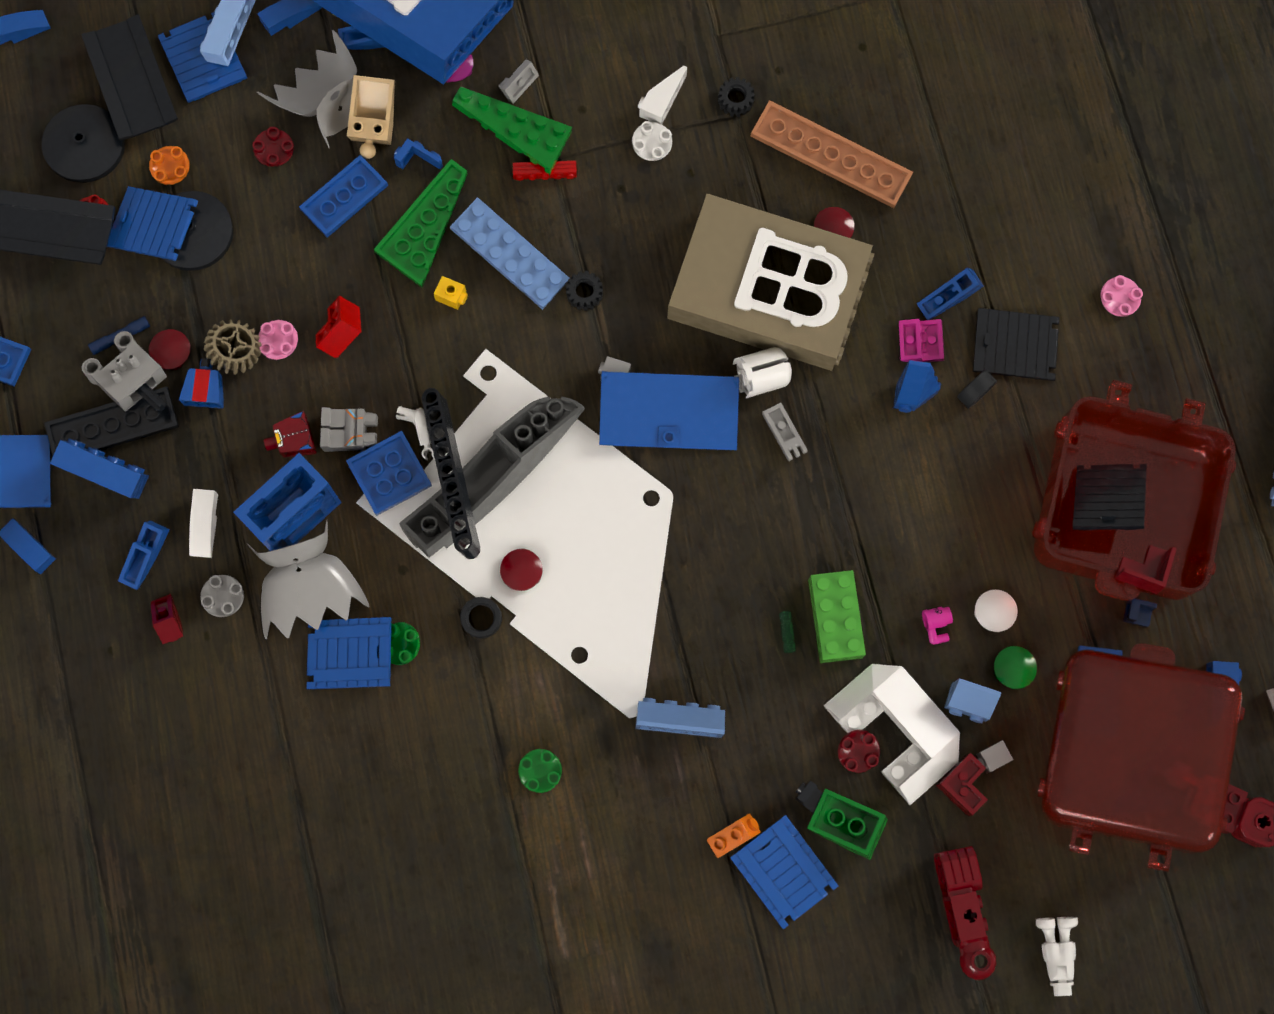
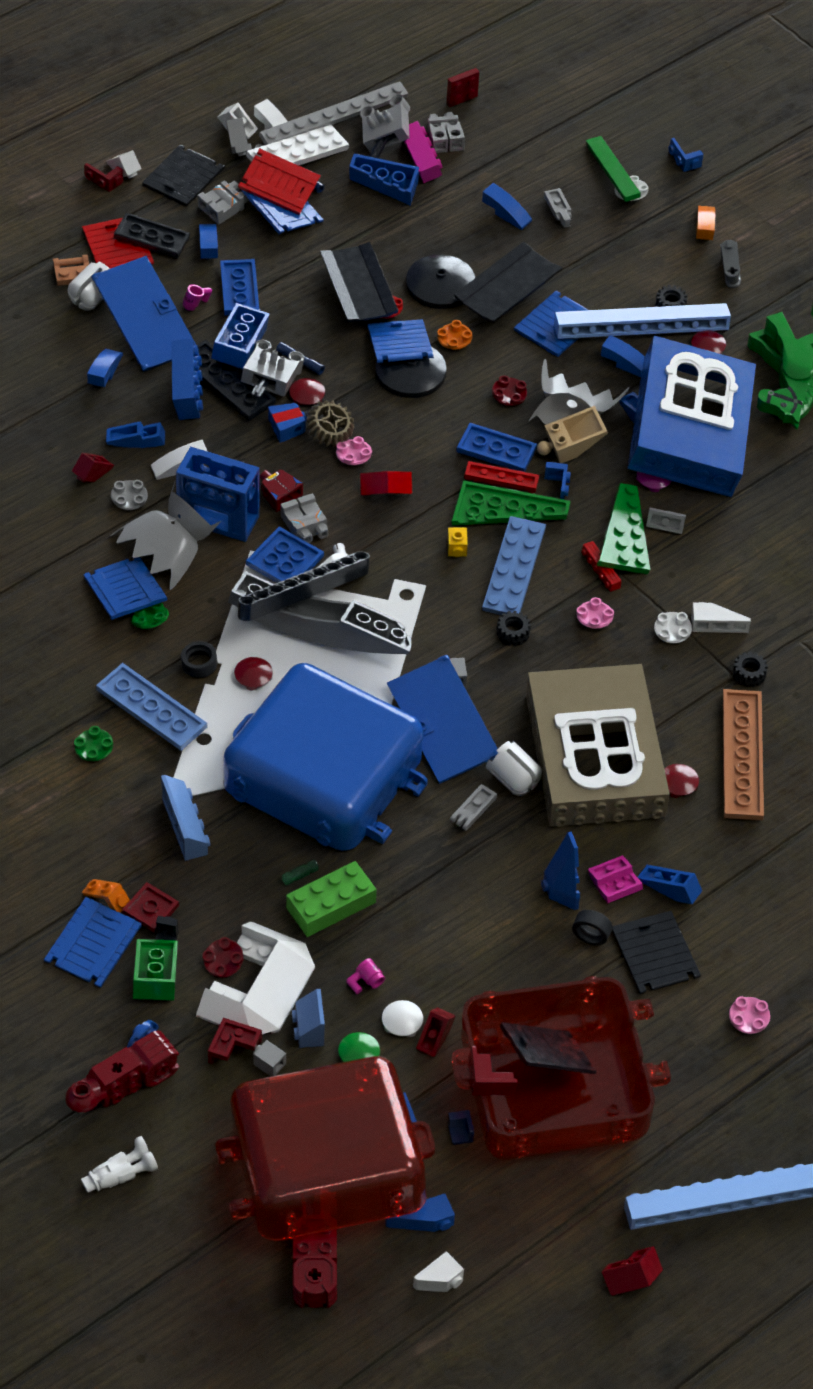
camera: 65 degrees right, 25 degrees down
none -> medium blue plate [96,663,208,751]
none -> dark red plate [122,882,179,933]
none -> blue plate [127,1020,159,1048]
none -> blue brick [211,303,269,369]
none -> blue container [223,663,428,850]
none -> dark red slope [416,1007,456,1057]
none -> red plate [464,461,539,493]
none -> bright pink dish [576,597,614,629]

